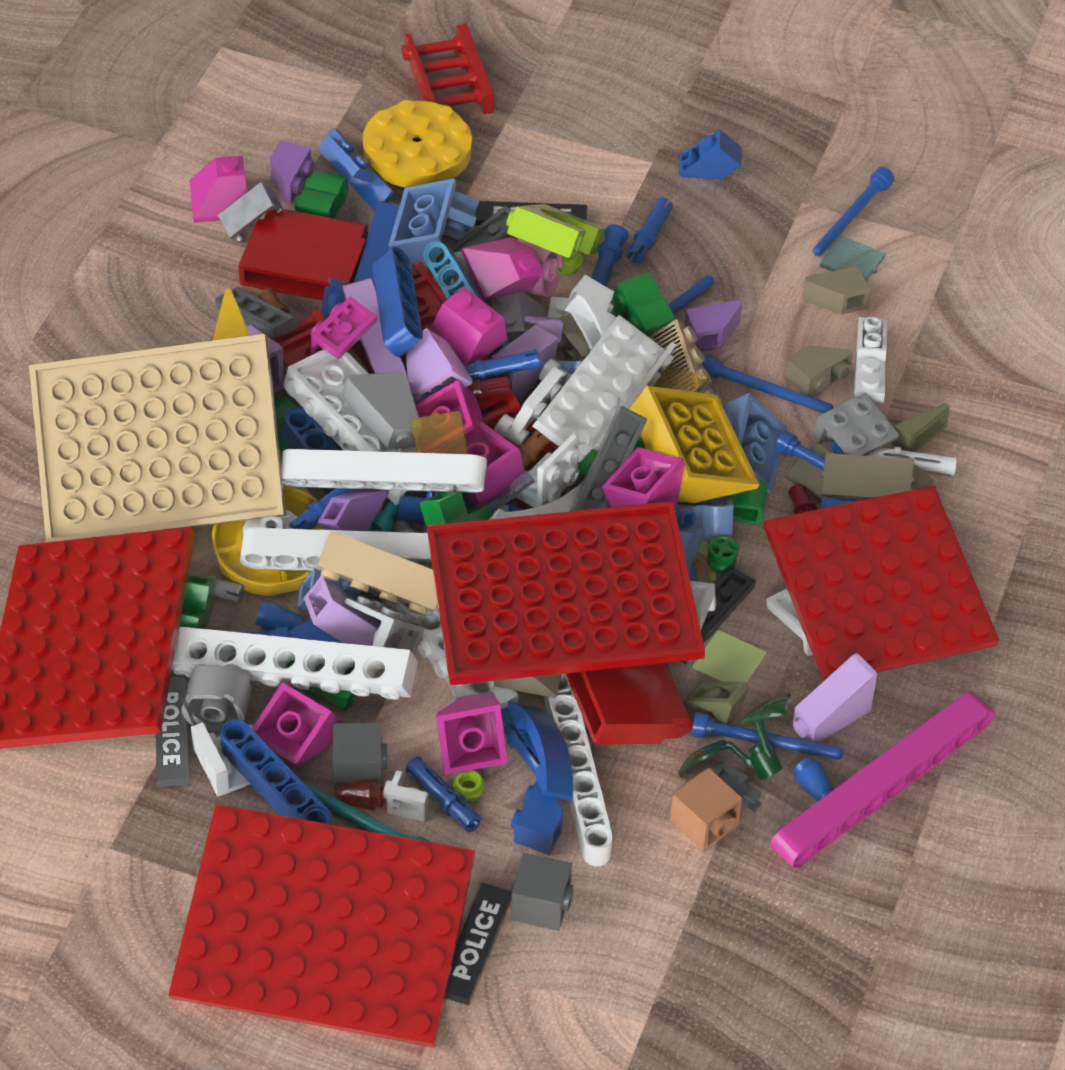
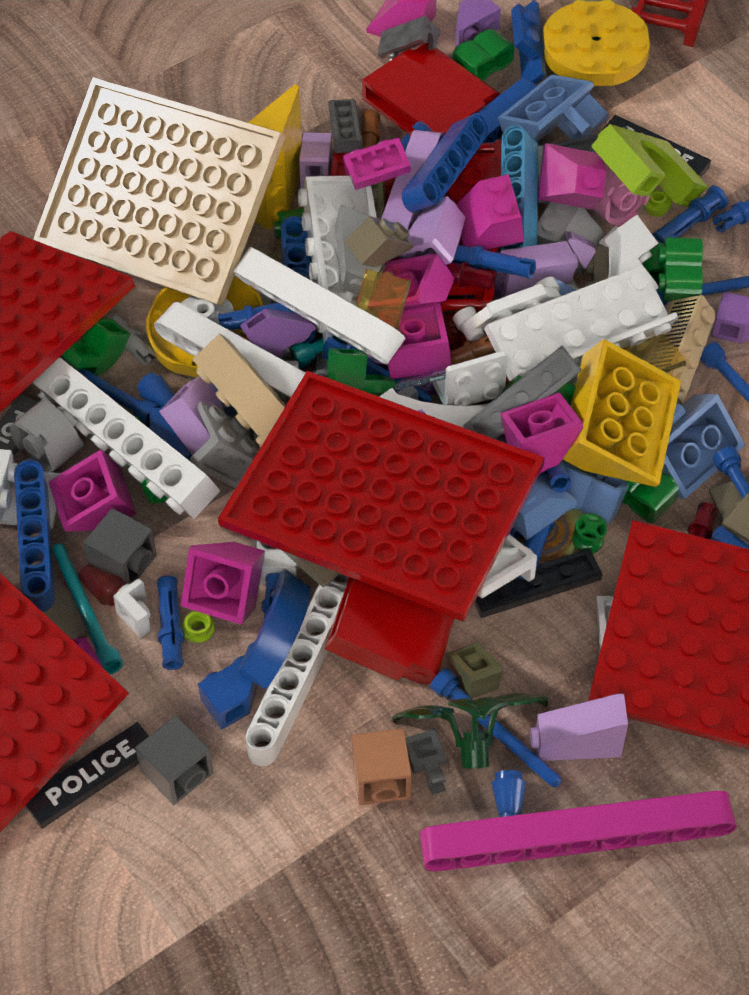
camera: 35 degrees right, 5 degrees up
yellowish green sticker [693,630,766,683] -> none
none -> dark tan slope [344,216,414,268]

